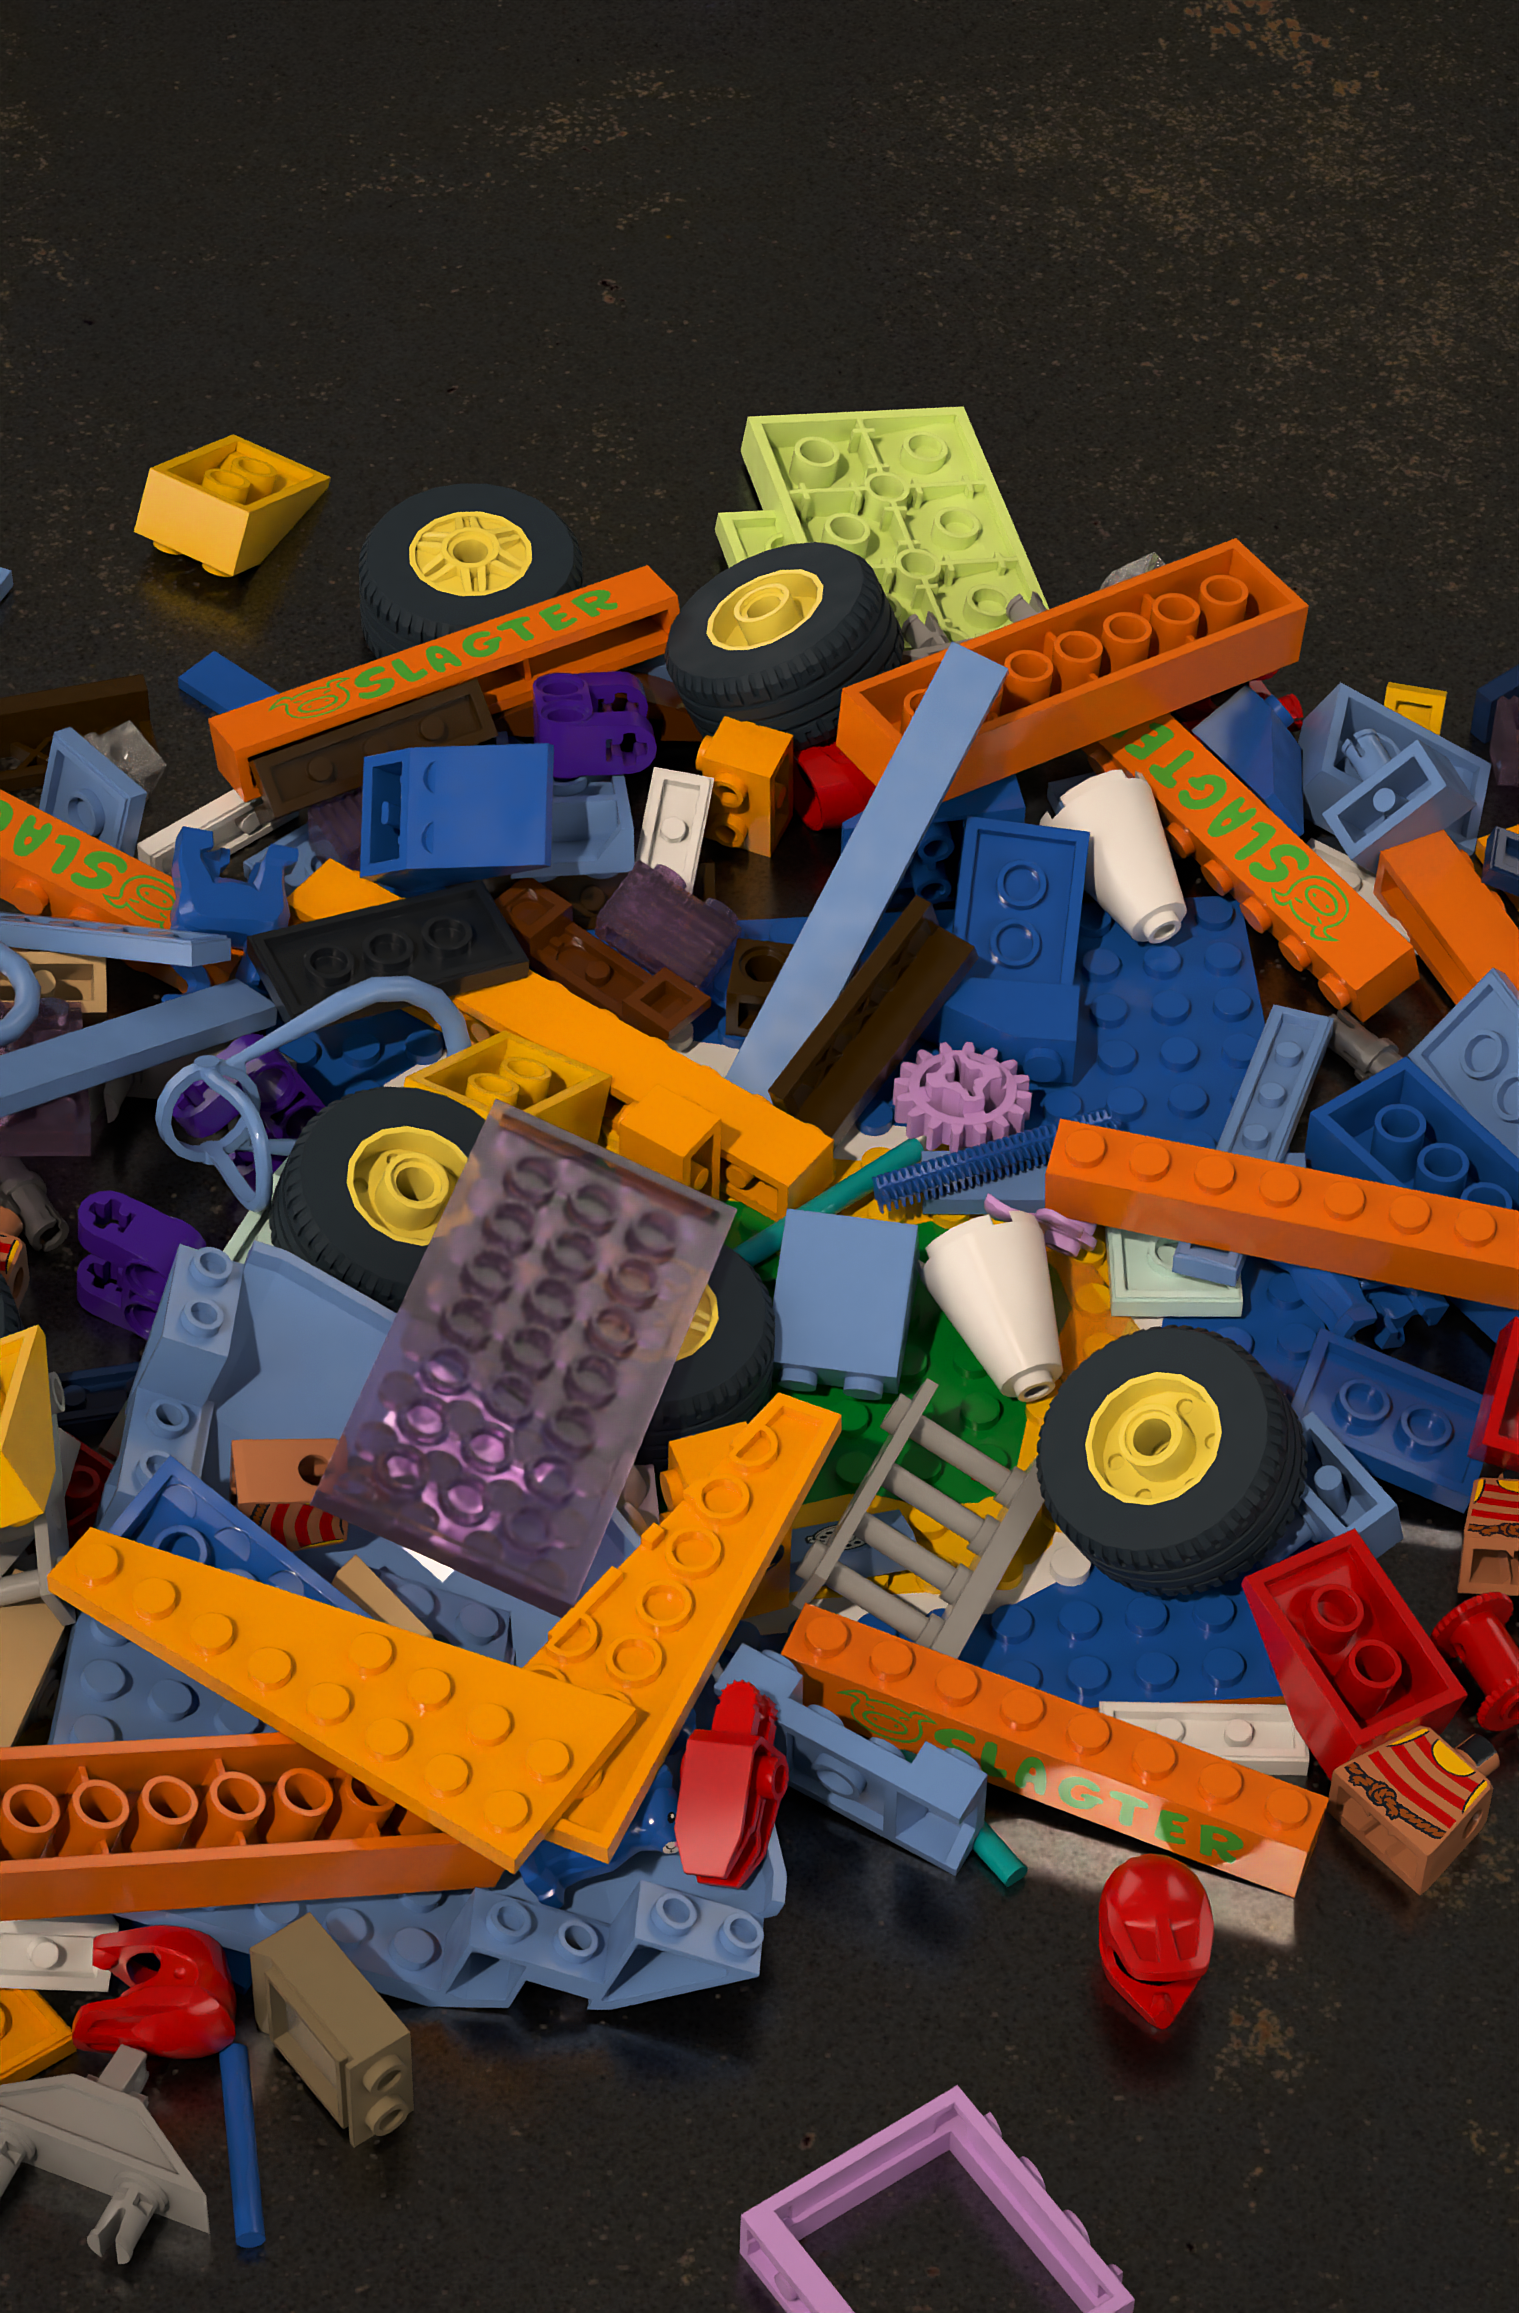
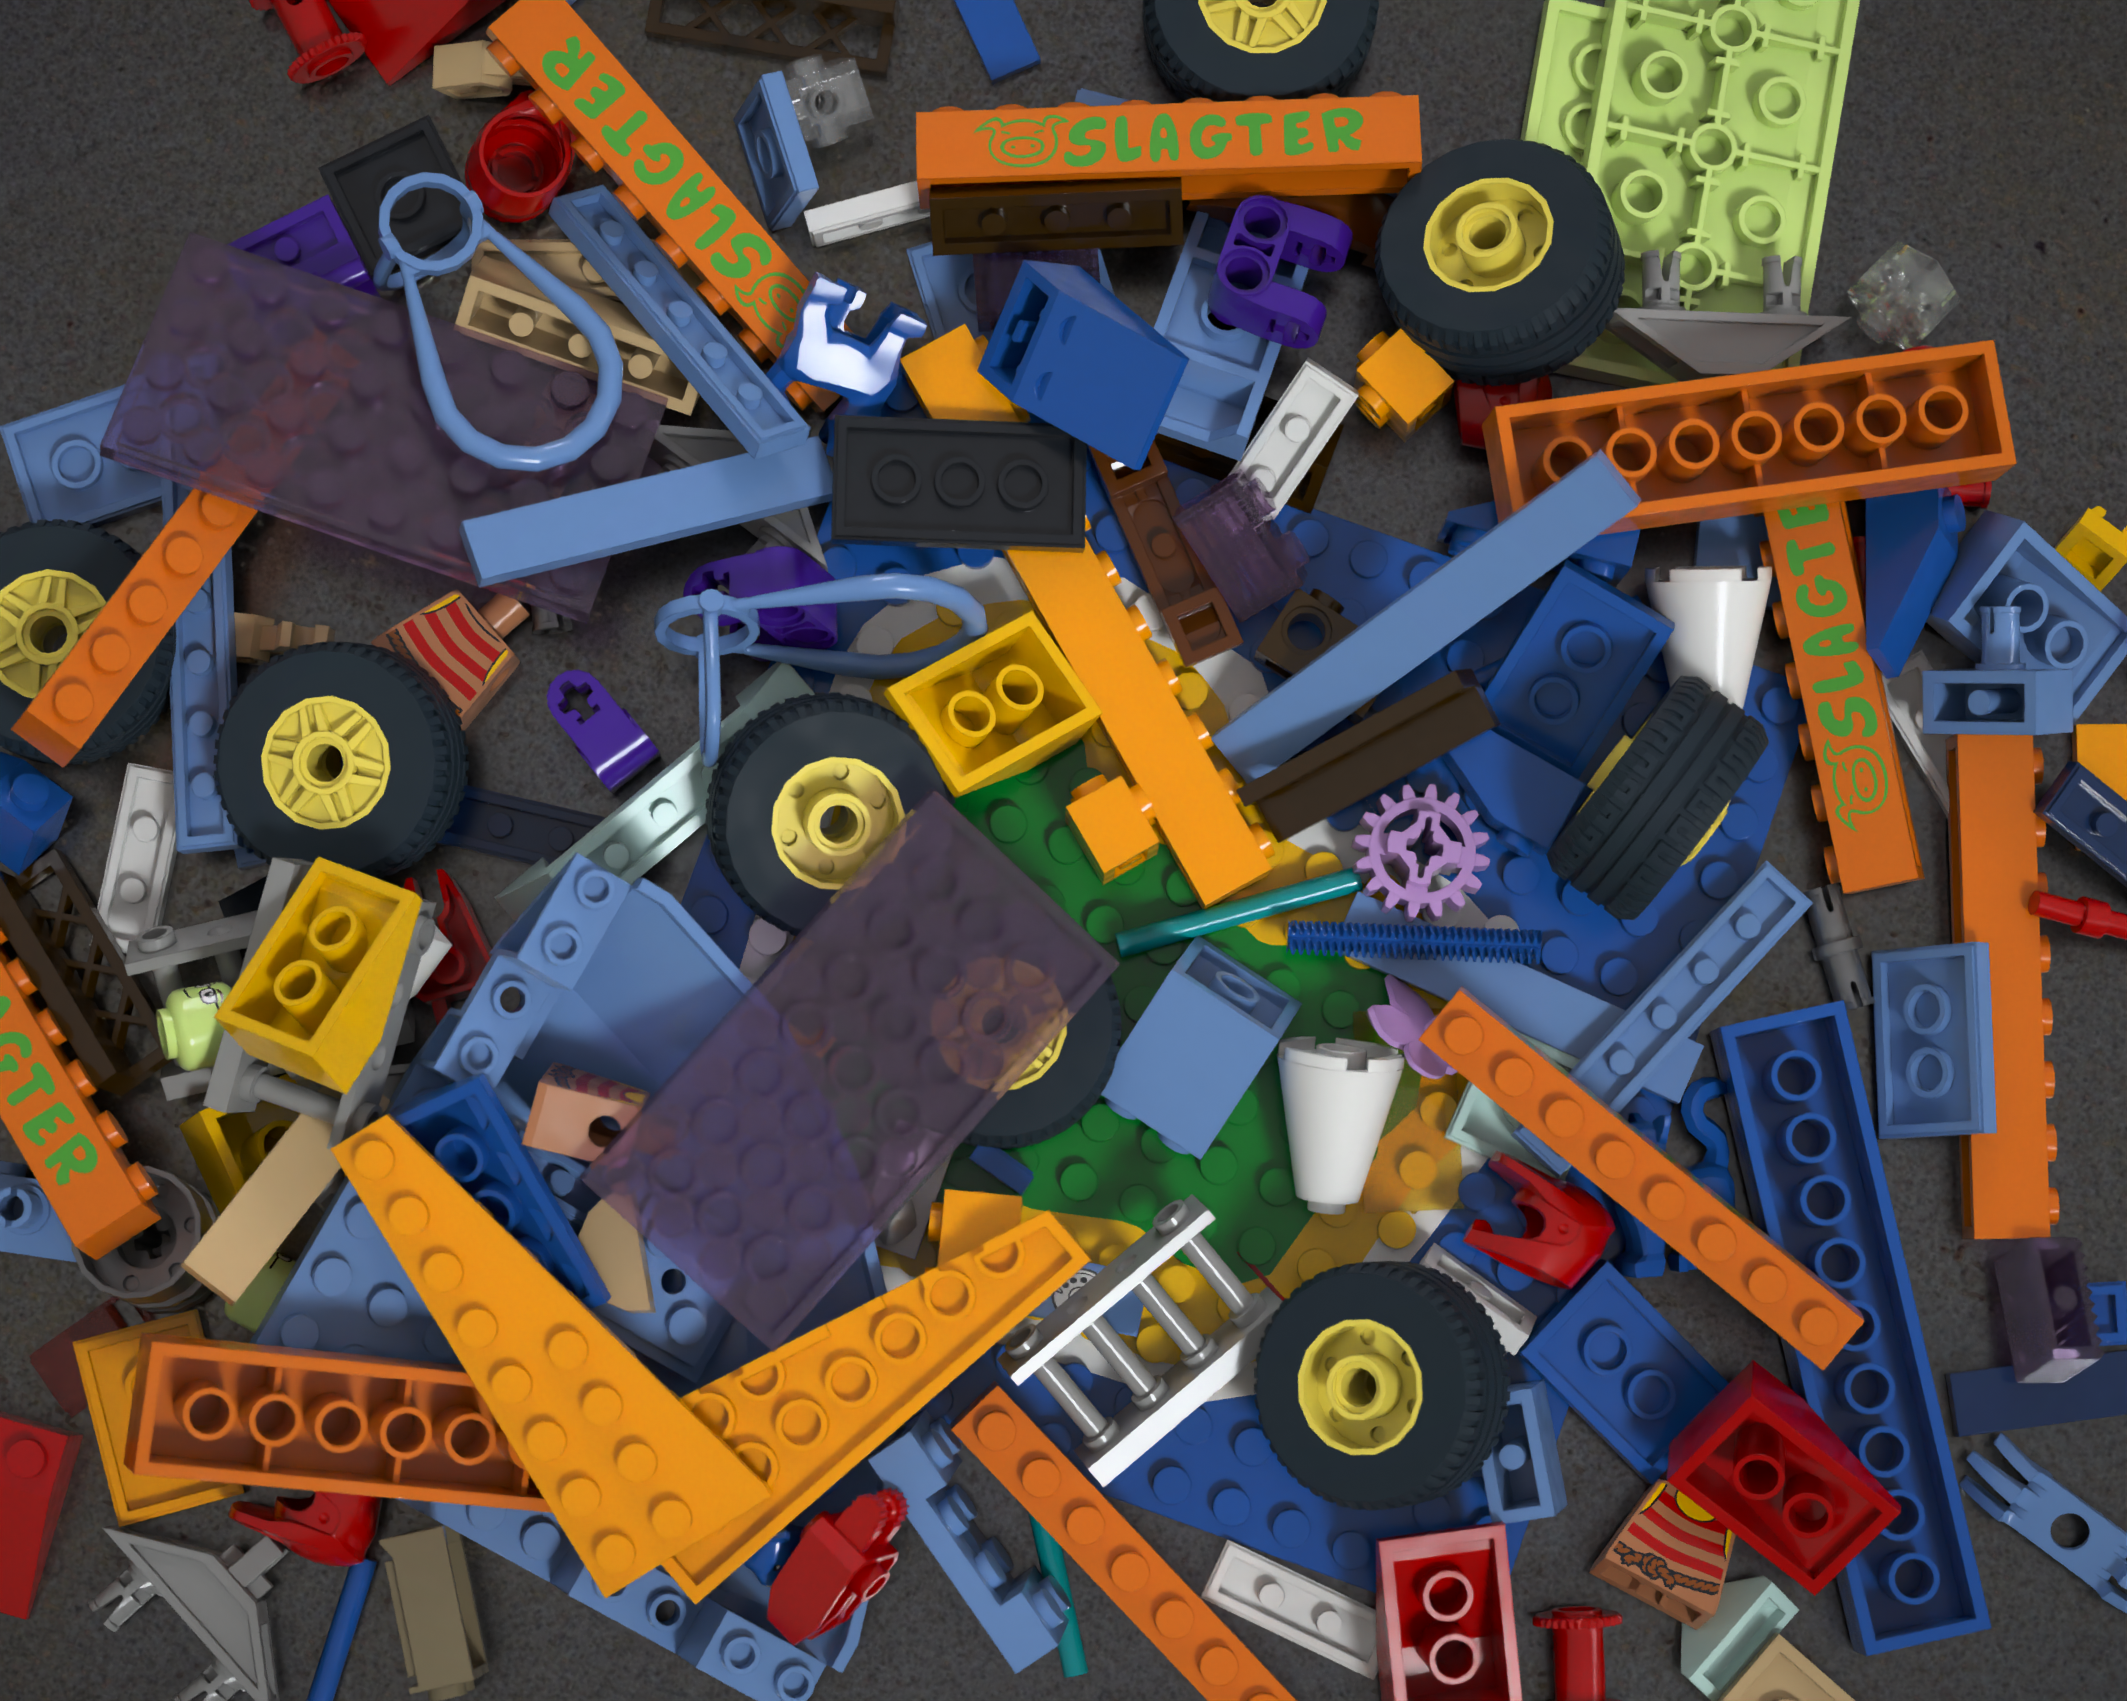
camera: 25 degrees right, 35 degrees up
none -> red helmet [1462,1150,1616,1290]
none -> black wheel [1546,676,1769,920]

